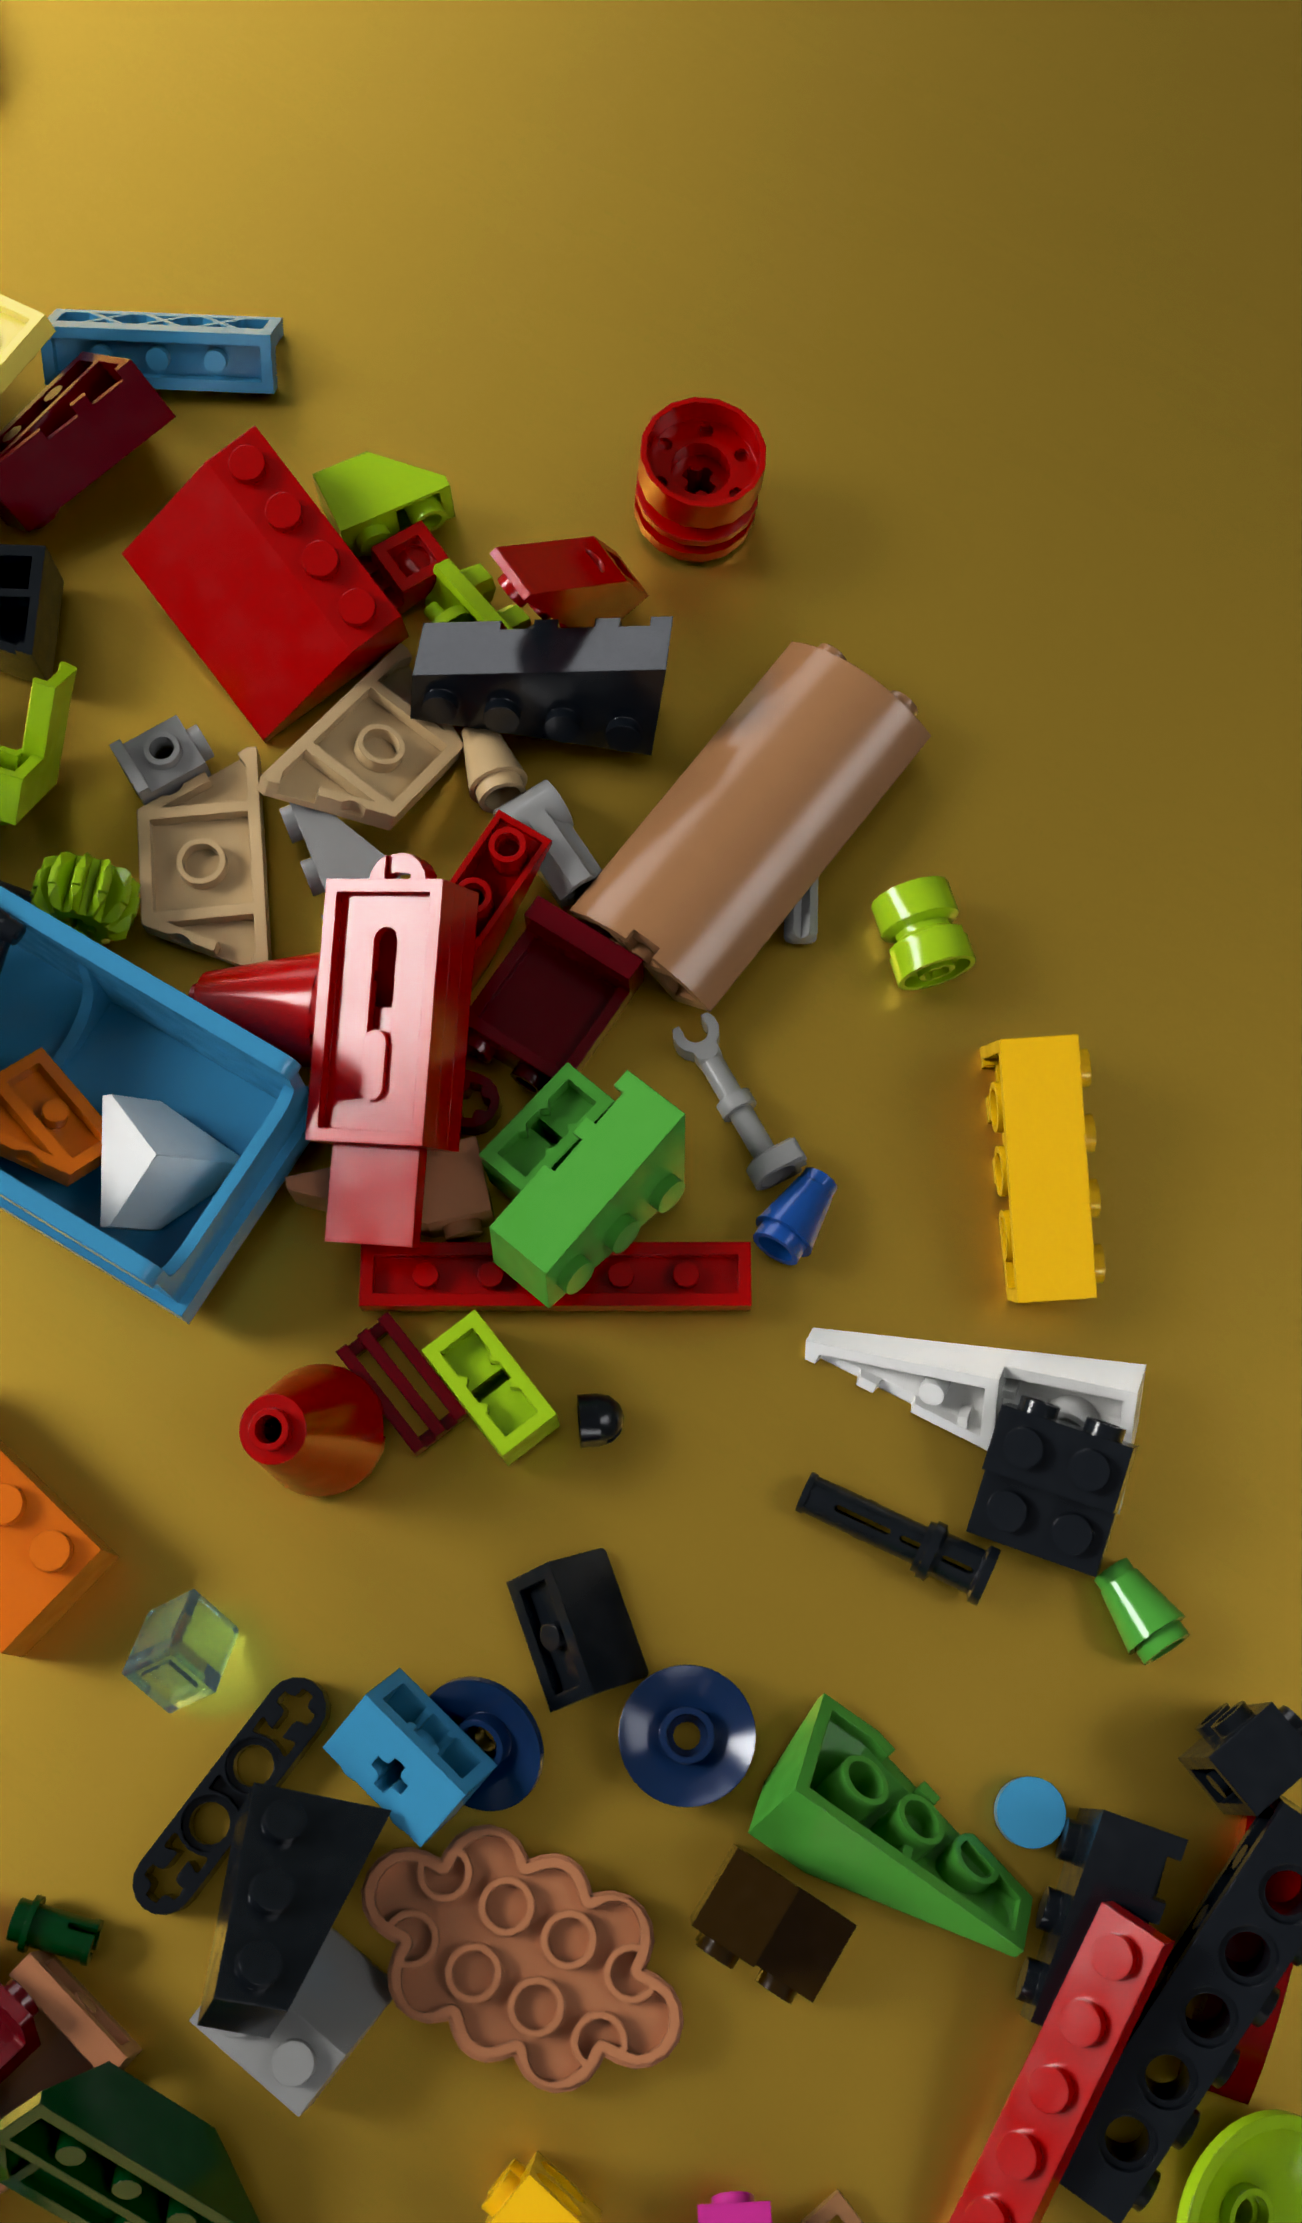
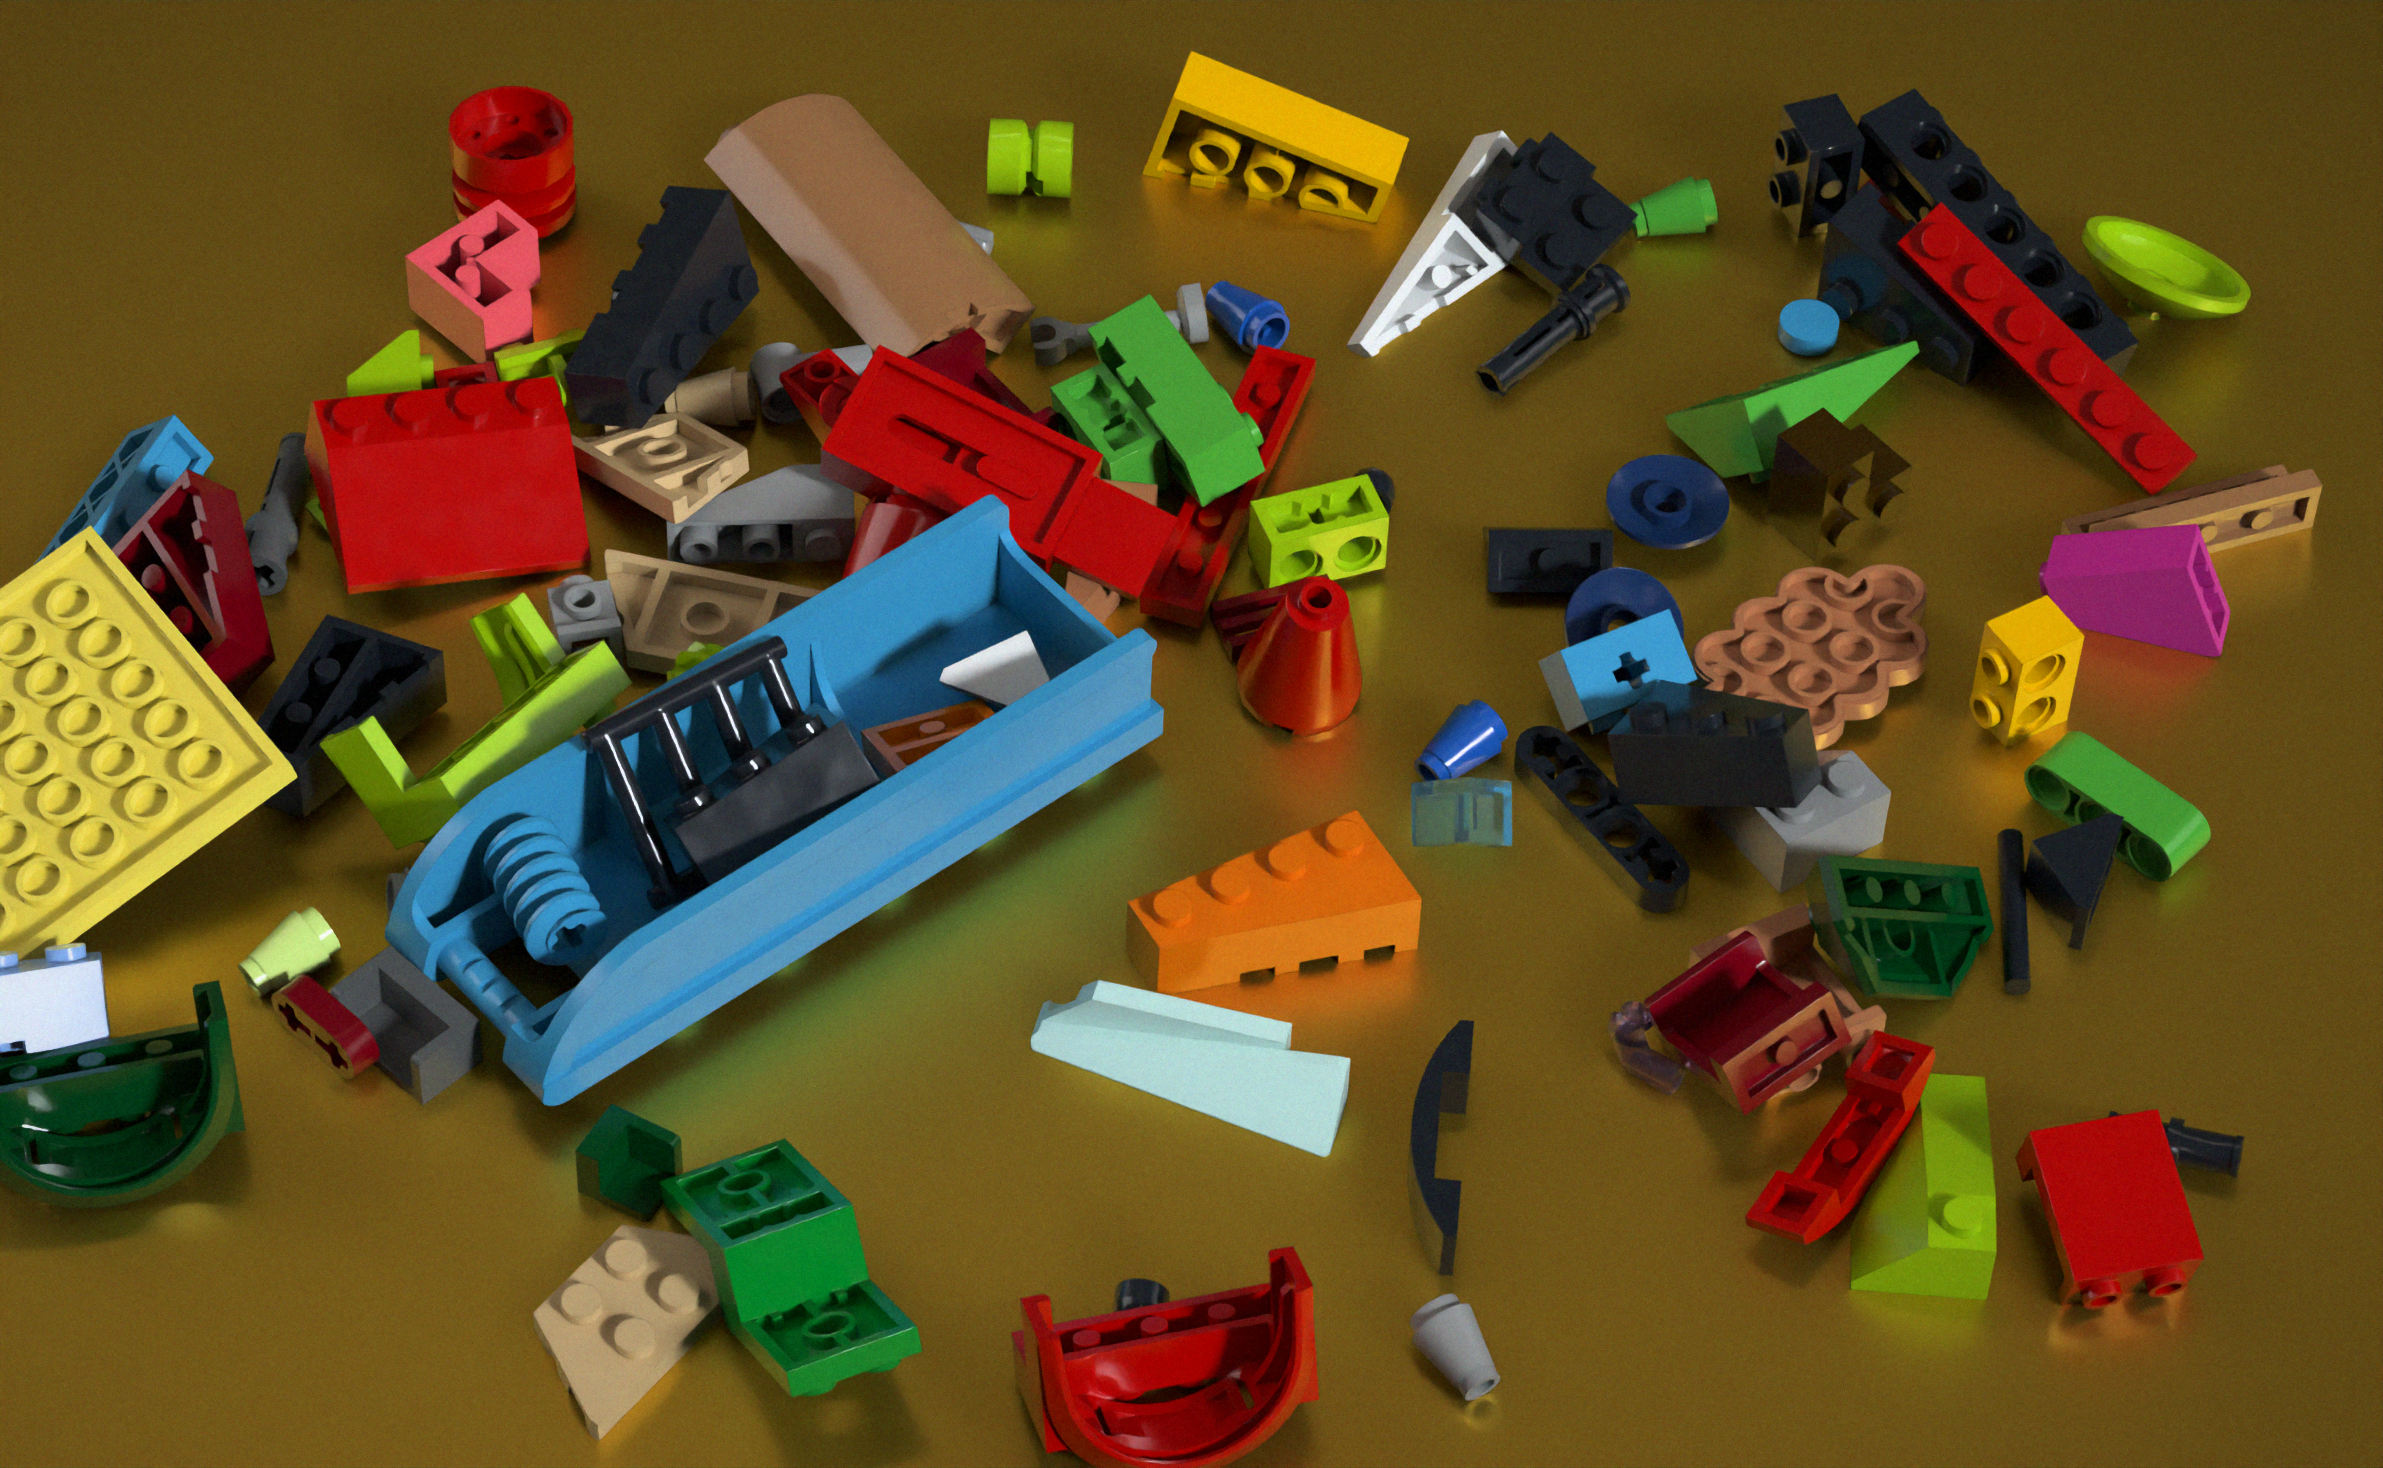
camera: 75 degrees left, 25 degrees down
dark green pin [6,1895,104,1966] -> none
red slope [489,536,649,628] -> none
none -> dark grey pin [244,432,311,596]
none -> coral brick [405,199,541,366]
none -> blue cone [1414,699,1508,790]

